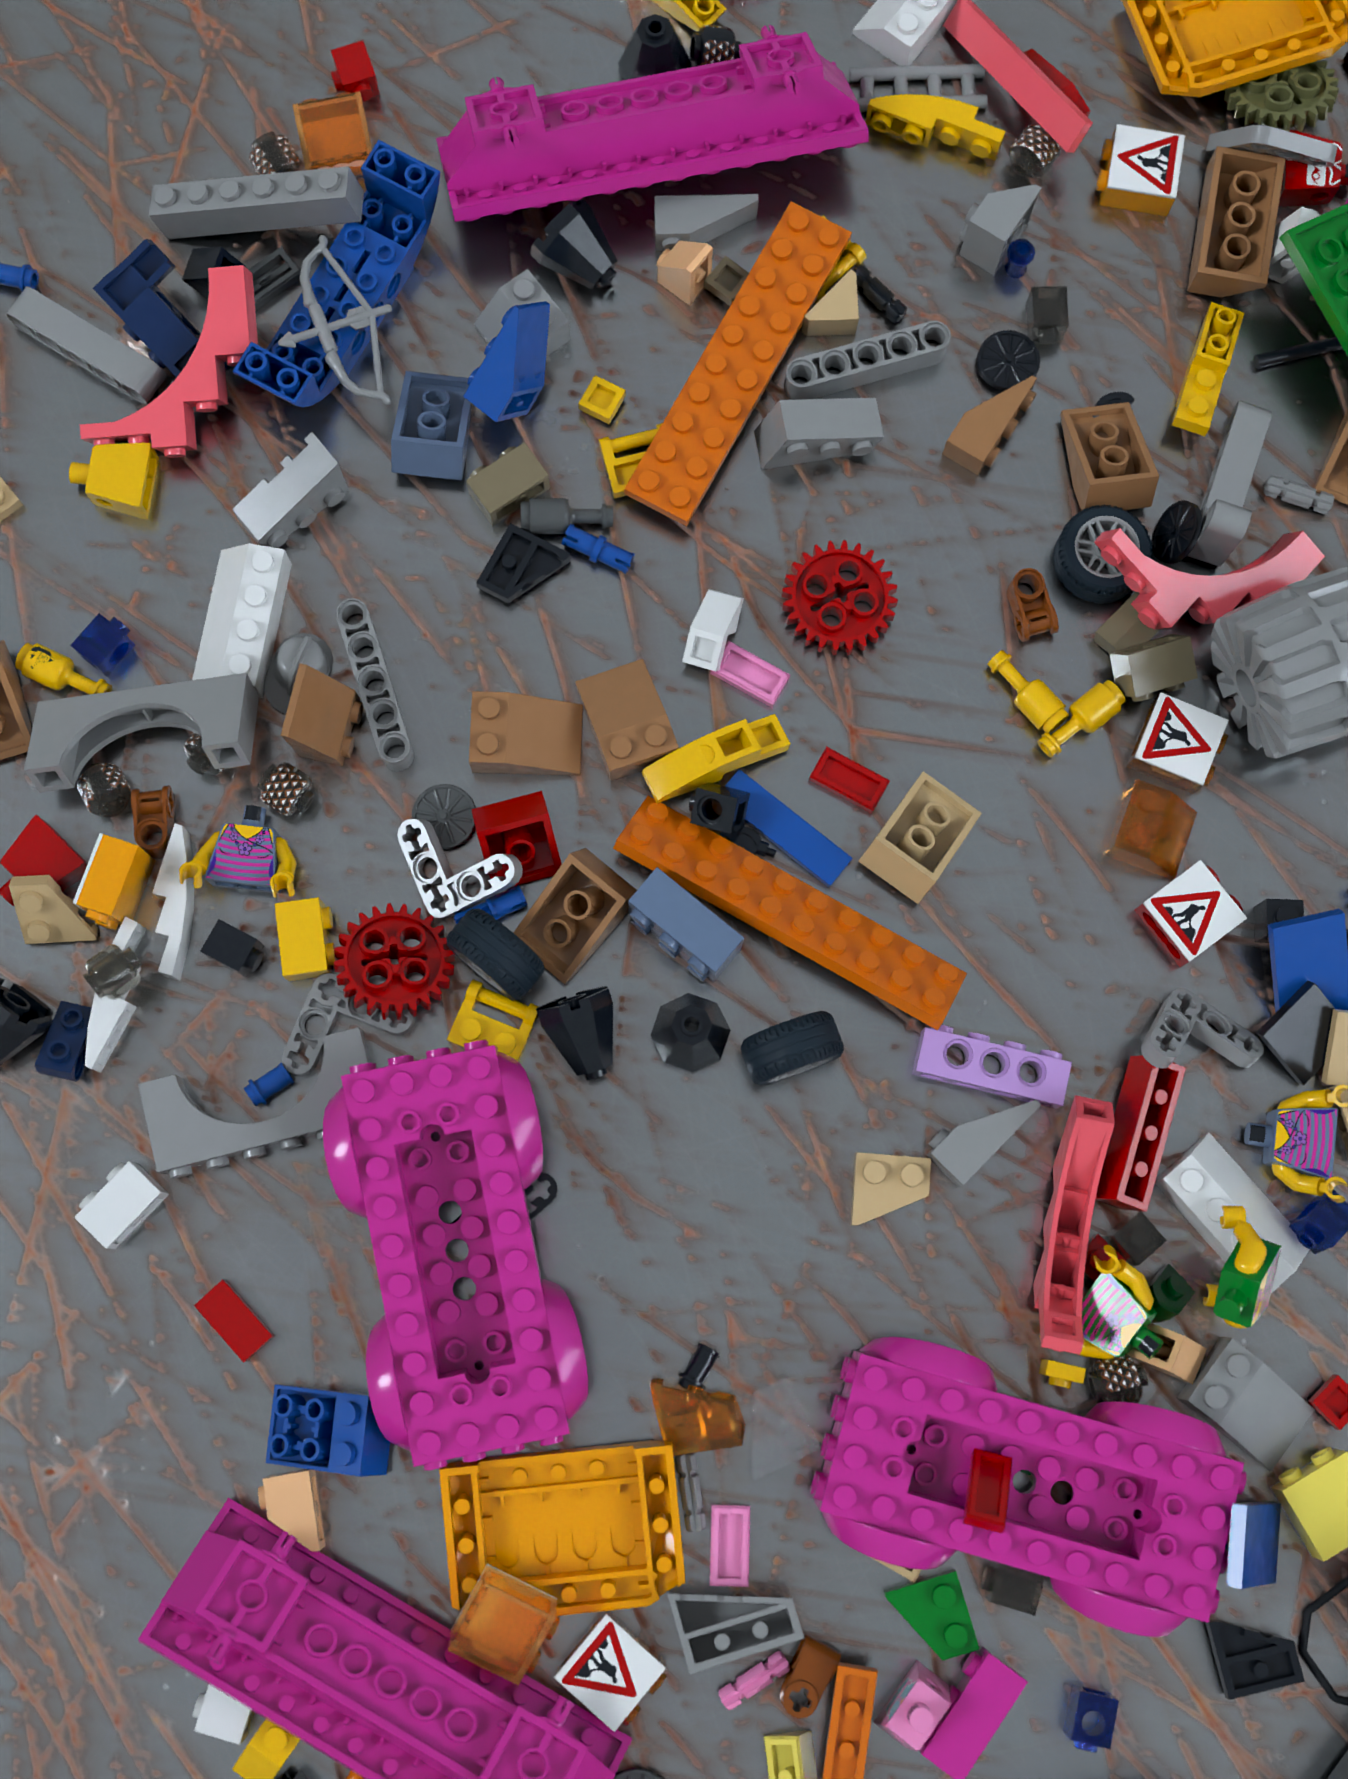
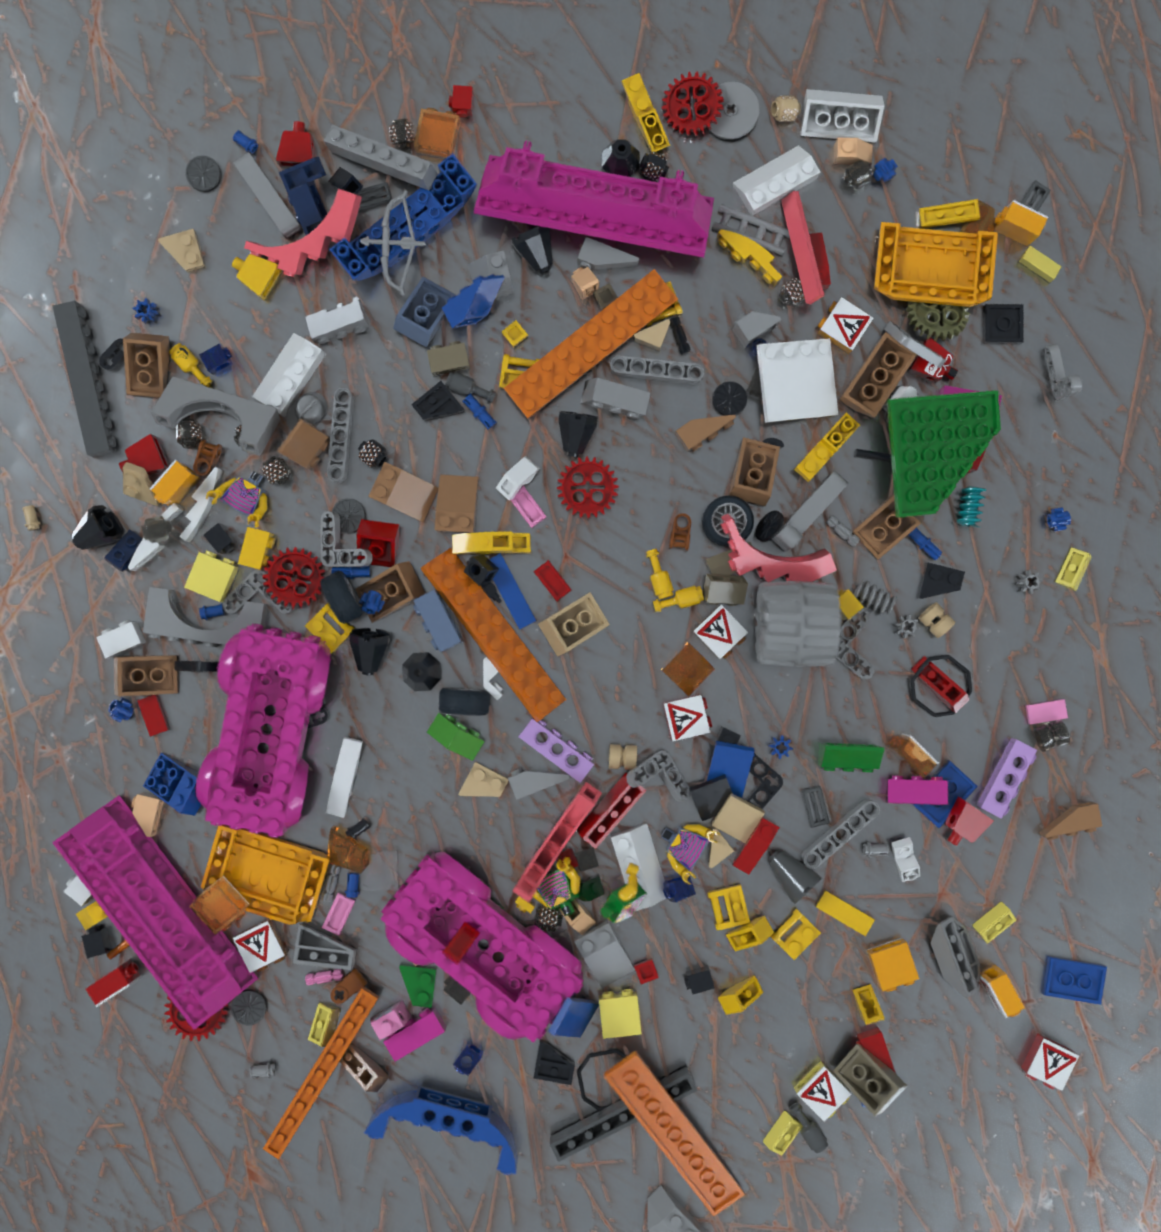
camera: 30 degrees right, 10 degrees up
none -> blue gear [108,697,134,723]
none -> medium nougat slope [114,655,178,696]
none -> black beam [174,661,219,672]
none -> light yellow piece [184,550,240,602]
none -> red torso [276,121,315,167]
none -> white slope [326,737,363,818]
none -> blue pin [344,873,360,898]
none -> black head [358,439,387,468]
none -> blue gear [359,590,385,614]
none -> bright green brick [427,713,485,761]
none -> white slope [483,657,503,700]
none -> black cone [559,411,598,457]
none -> tan wheel [609,744,637,770]
none -> white plate [757,338,838,423]

